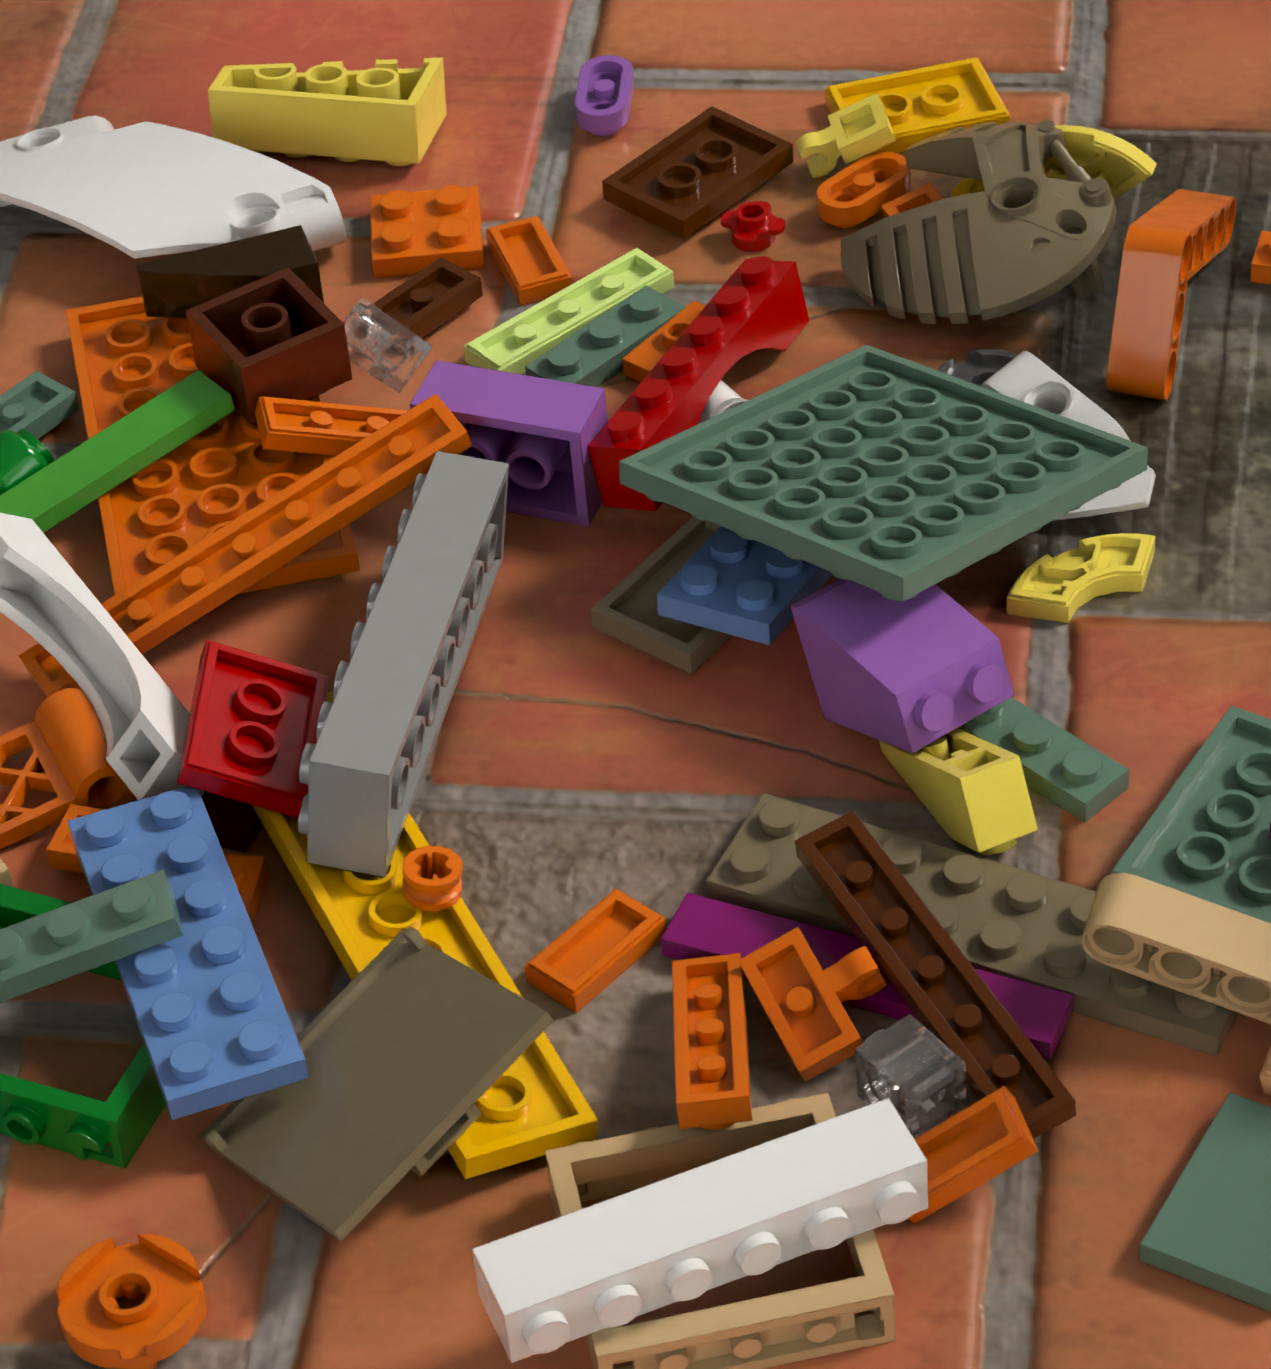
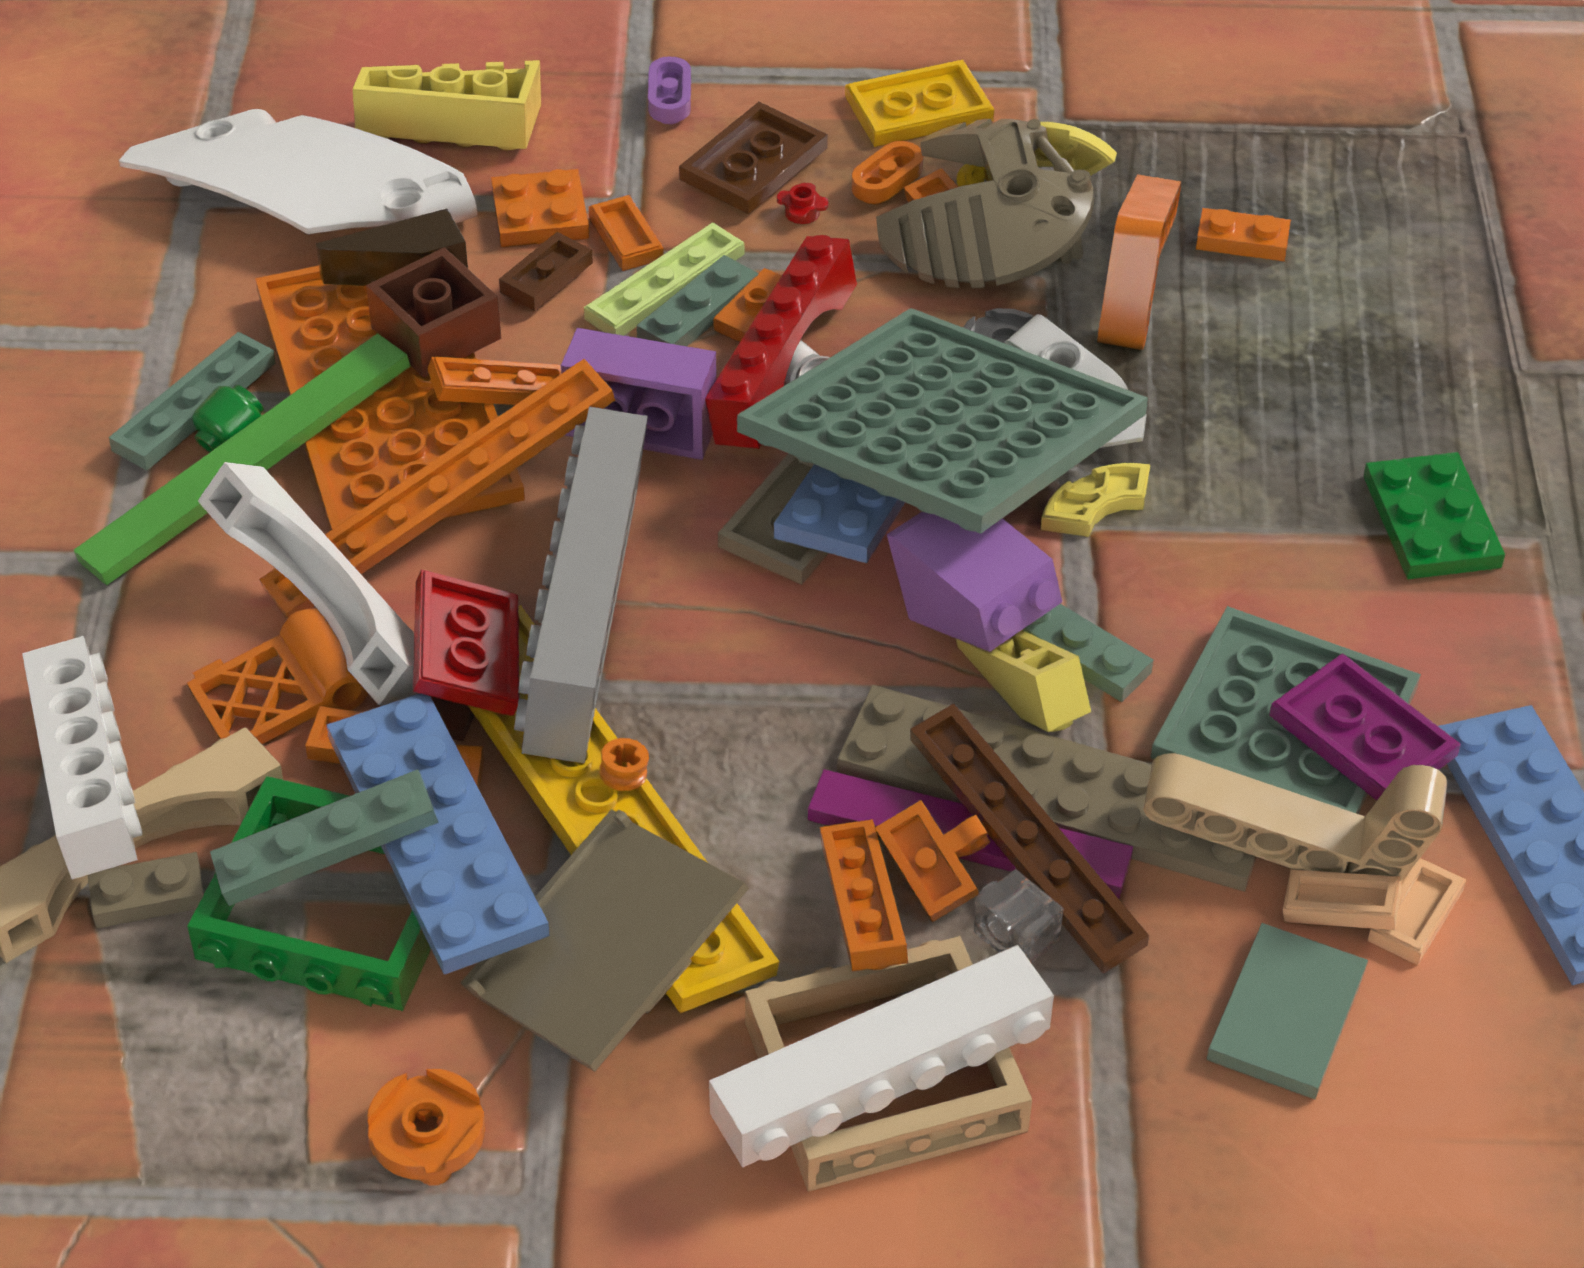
camera: 10 degrees left, 5 degrees up
clear brick [343,297,433,393] -> none
orange tile [524,888,667,1013] -> none
light yellow plate [796,93,896,178] -> none
orange tile [908,1086,1038,1224] -> none

